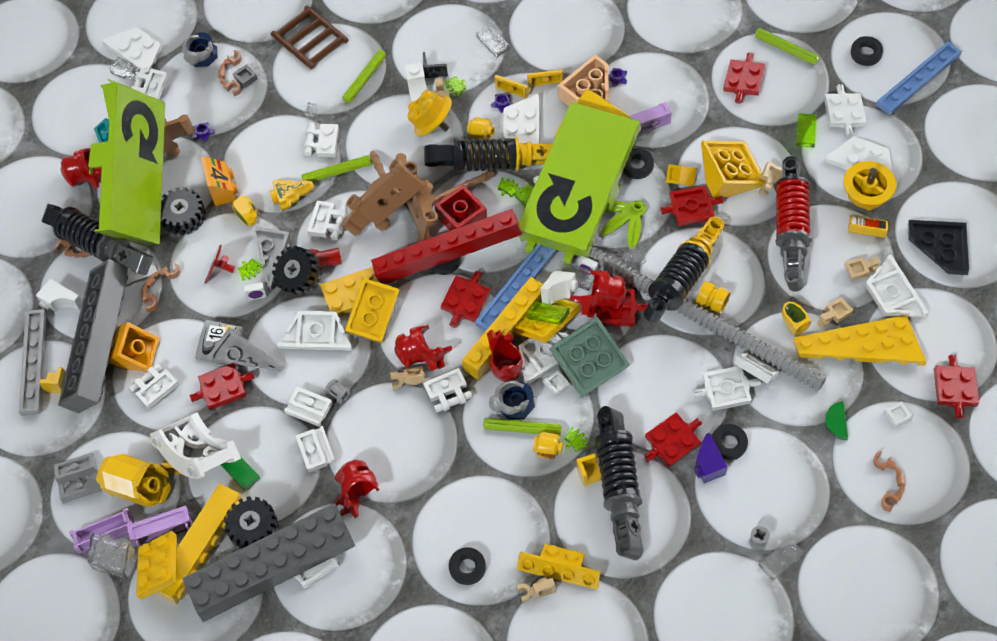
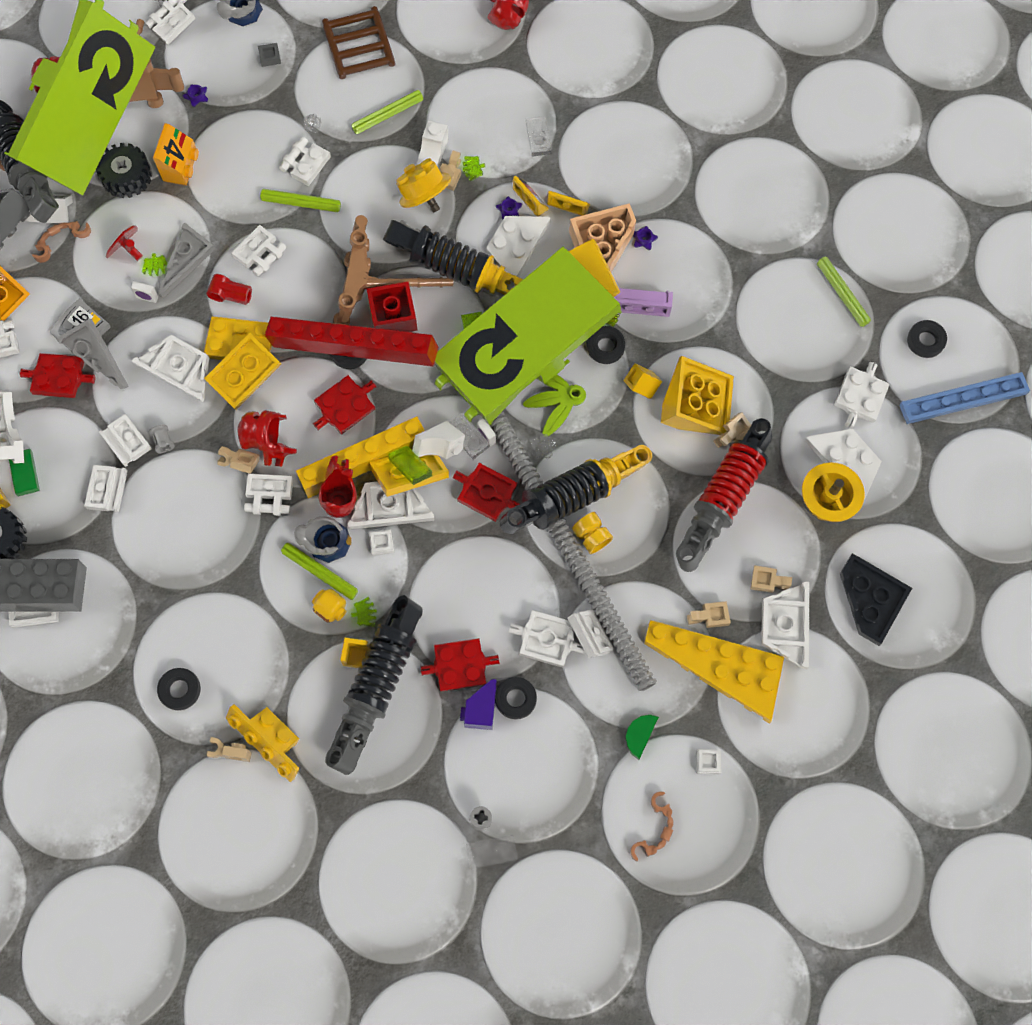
camera: 20 degrees right, 10 degrees up
nougat piece [218,50,242,96] -> none
yellow rock [232,196,258,227] -> none
yellow rock [270,179,314,211] -> none
black wheel [272,246,322,296] -> none
red piece [332,459,380,518] -> none
medium nougat piece [341,151,433,236] -> none
black bracket [423,52,448,78] -> none
yellow head [467,117,495,140] -> none
medium blue plate [475,244,556,331] -> none
clear neon green piece [497,178,521,197] -> none
sand green plate [549,317,630,397] -> none
red piece [570,270,627,318] -> none
red plate [660,185,723,226] -> none
plate [723,52,765,104] -> none
yellow rock [781,301,811,336] -> none
clear neon green tile [796,113,816,148] -> none
yellow slope [848,215,888,238] -> none
plate [933,355,979,419] -> none

